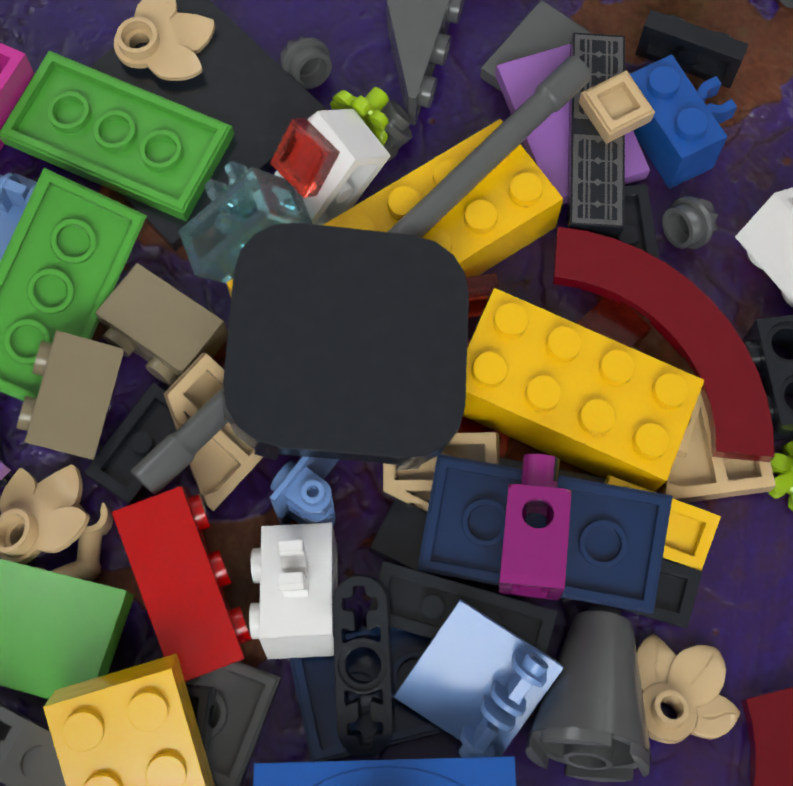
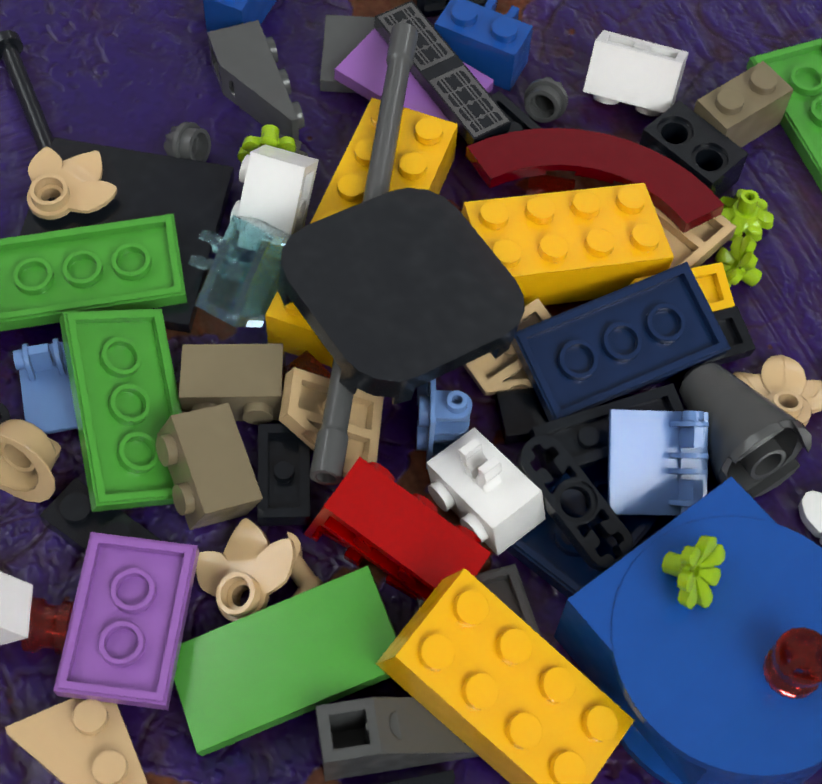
camera: 40 degrees left, 10 degrees down
clear red tile [270,118,340,198] -> none
magenta torso [499,454,572,600] -> none
tan tile [578,70,655,144] -> none
none -> lime plant [715,235,762,287]

